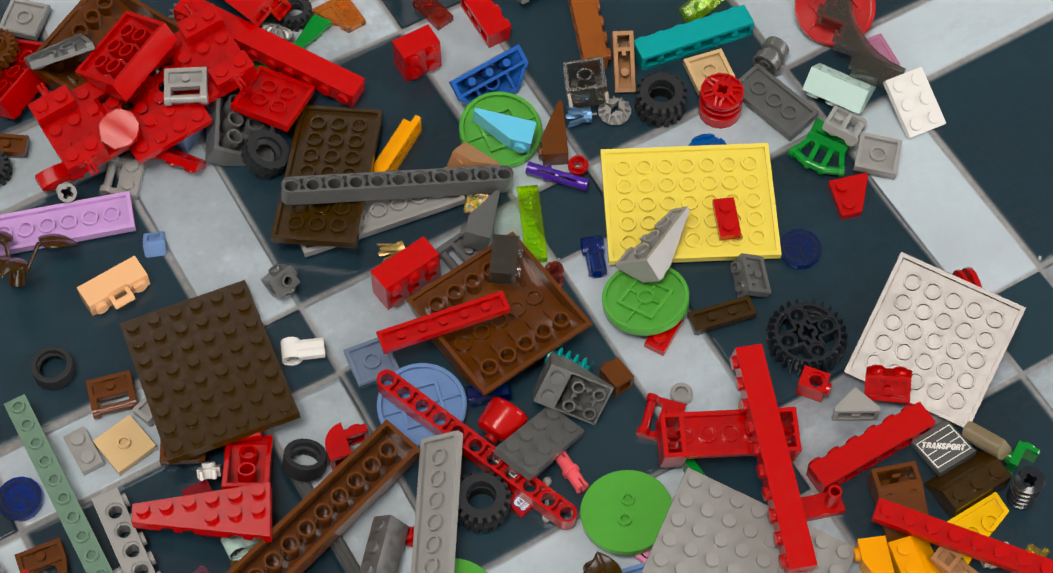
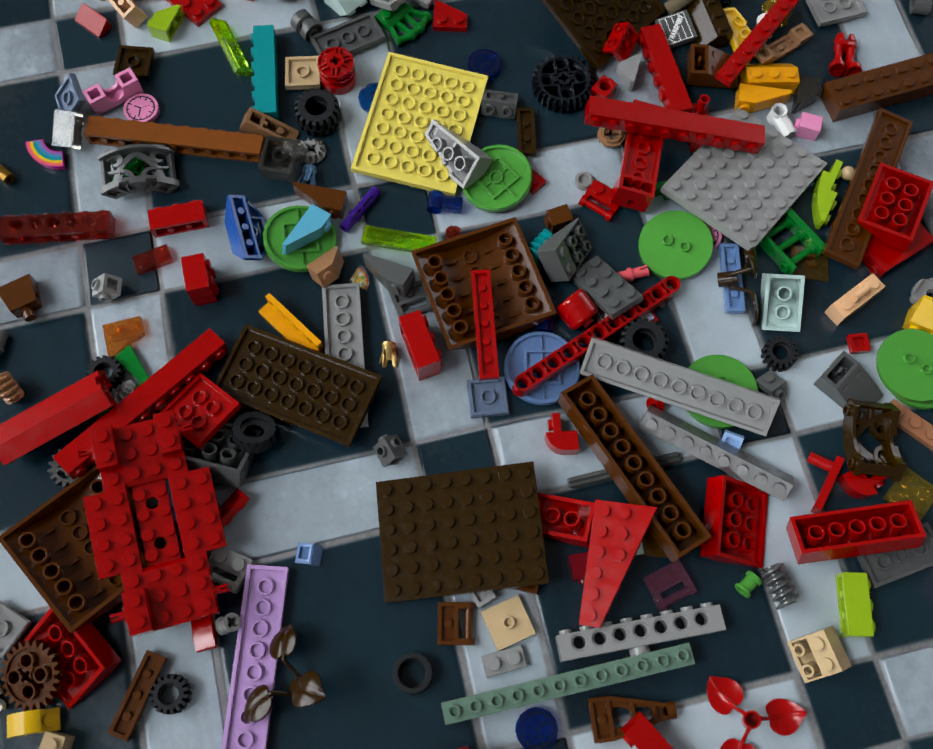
camera: 75 degrees left, 10 degrees up
dark grey wing [24,33,95,70] -> none
red slope [75,10,178,101] -> none
light nougat piece [77,256,150,316] -> none
hat [99,109,140,150] -> none
light grey plate [164,67,208,106] -> none
white plate [197,461,222,481] -> none
white piece [280,337,326,366] -> none
dark grey beam [281,165,514,205] -> none
black tyre [282,438,327,482] -> none
clear smoke brick [489,234,524,285] -> none
red plate [568,155,589,175] -> none
red plate [712,197,742,241] -> none

